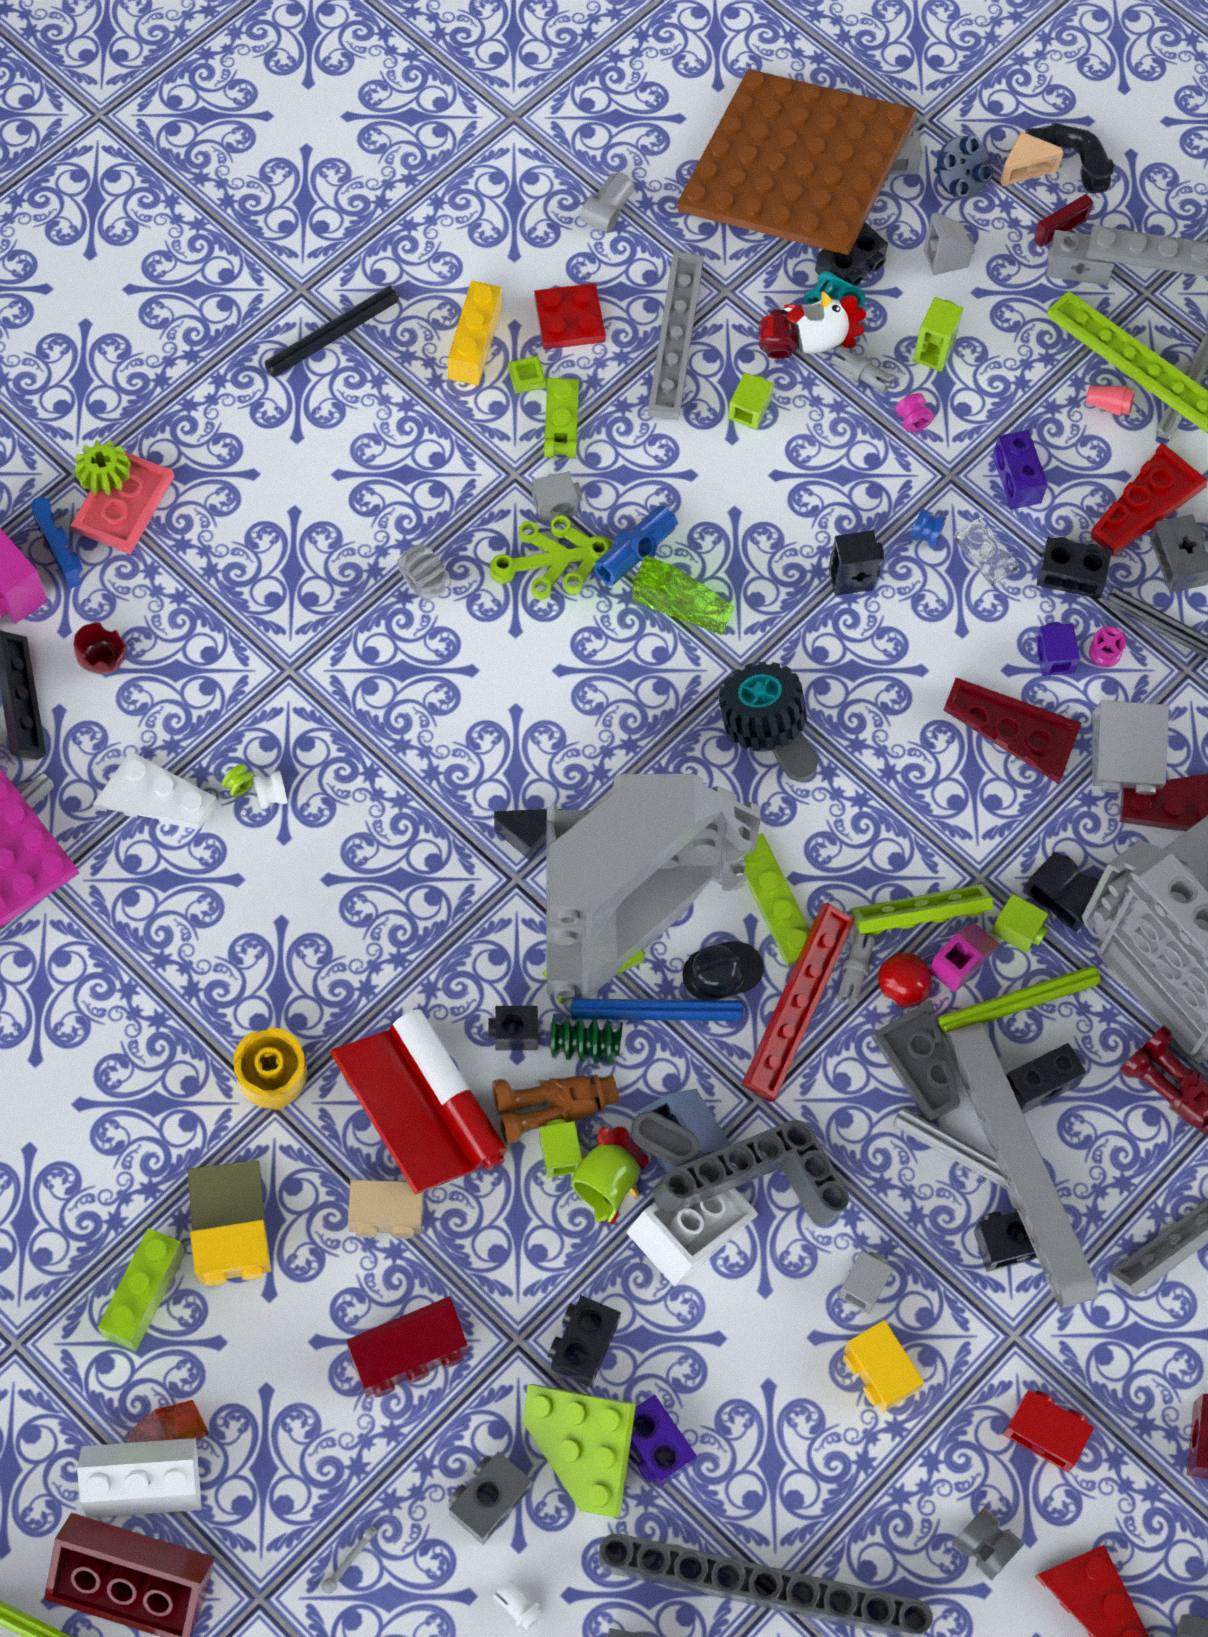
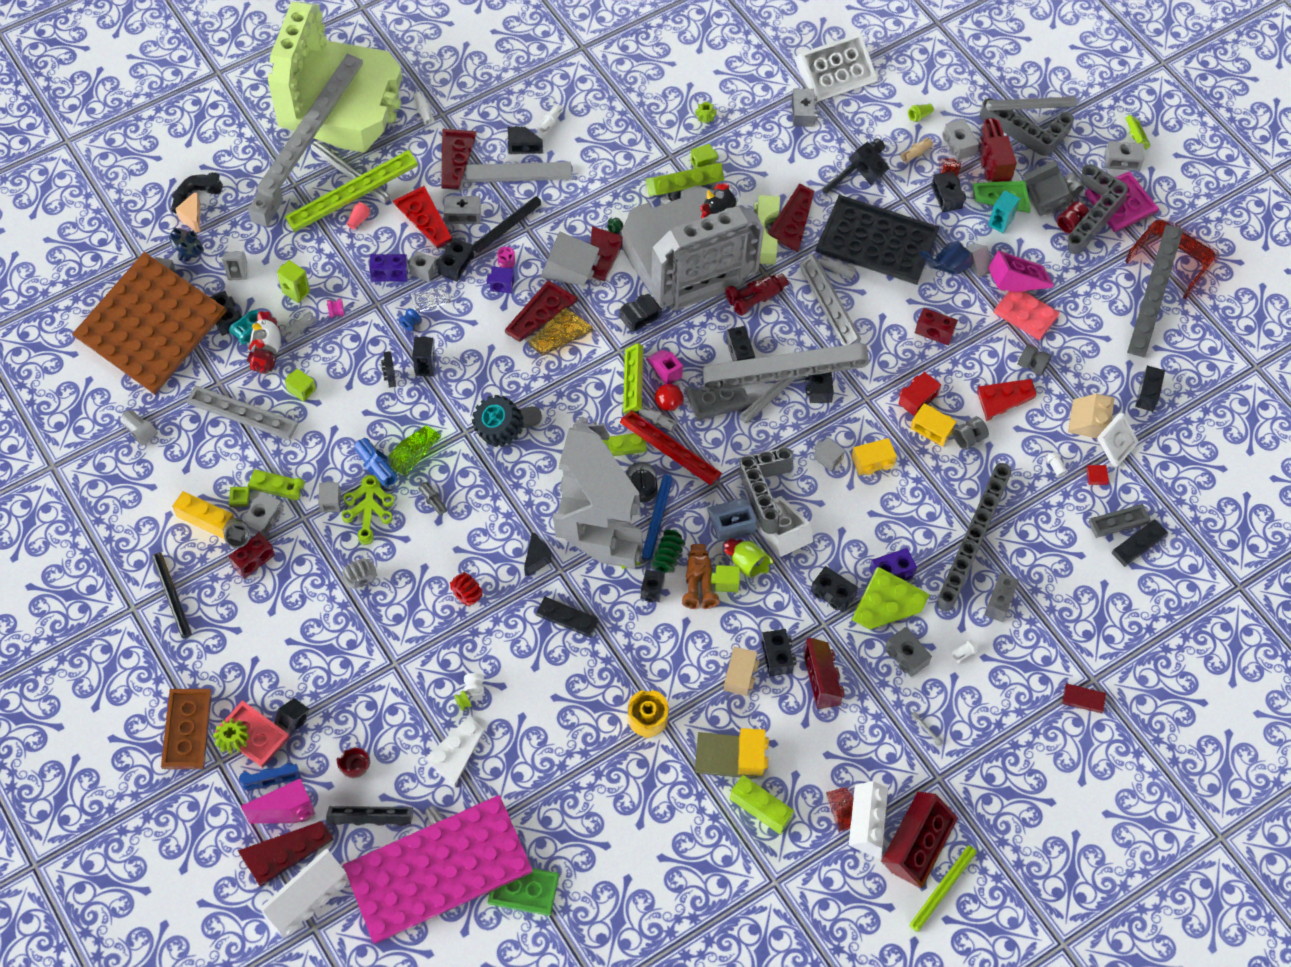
camera: 75 degrees left, 5 degrees down
red door [330,1009,507,1195] -> none
red plate [534,283,606,350] -> none
dark grey tile [631,1111,699,1167] -> none
lime axle [937,966,1101,1035] -> none
lime brick [991,893,1049,953] -> none
dark red tile [1034,194,1093,247] -> none
none -> dark orange plate [161,689,212,769]
none -> dark grey wheel [223,518,250,548]
none -> dark red brick [228,532,275,579]
none -> light grey brick [241,492,284,538]
none -> black brick [274,698,310,735]
none -> black plate [381,351,396,388]
none -> light grey brick [408,251,437,282]
none -> dark grey axle [418,481,447,515]
none -> red gear [450,572,483,607]
none -> clear yellow wing [529,307,593,356]
none -> black plate [536,596,599,638]
none -> black brick [761,629,797,677]
none -> yellow brick [910,403,957,447]

